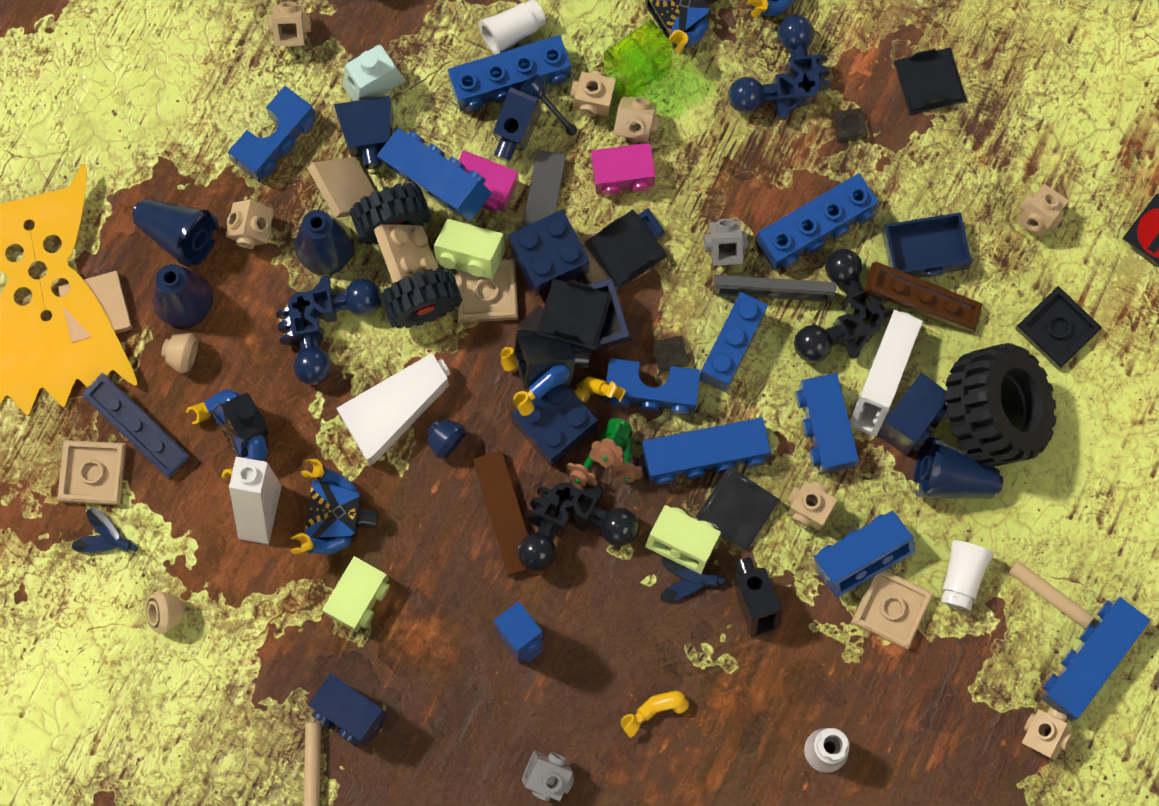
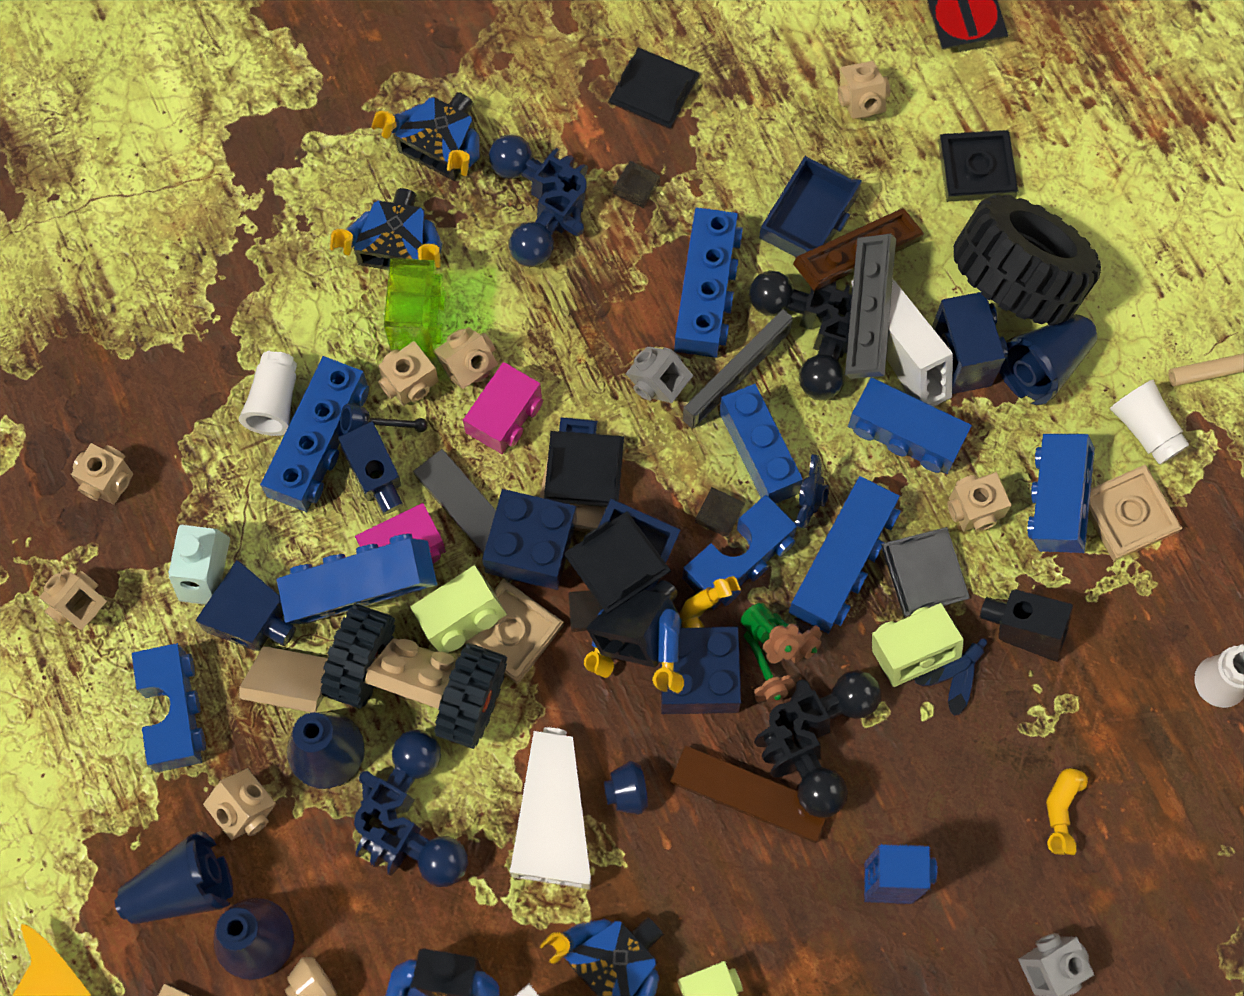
camera: 50 degrees left, 5 degrees down
none -> dark blue plate [795,454,829,529]
none -> dark grey tile [845,234,896,379]

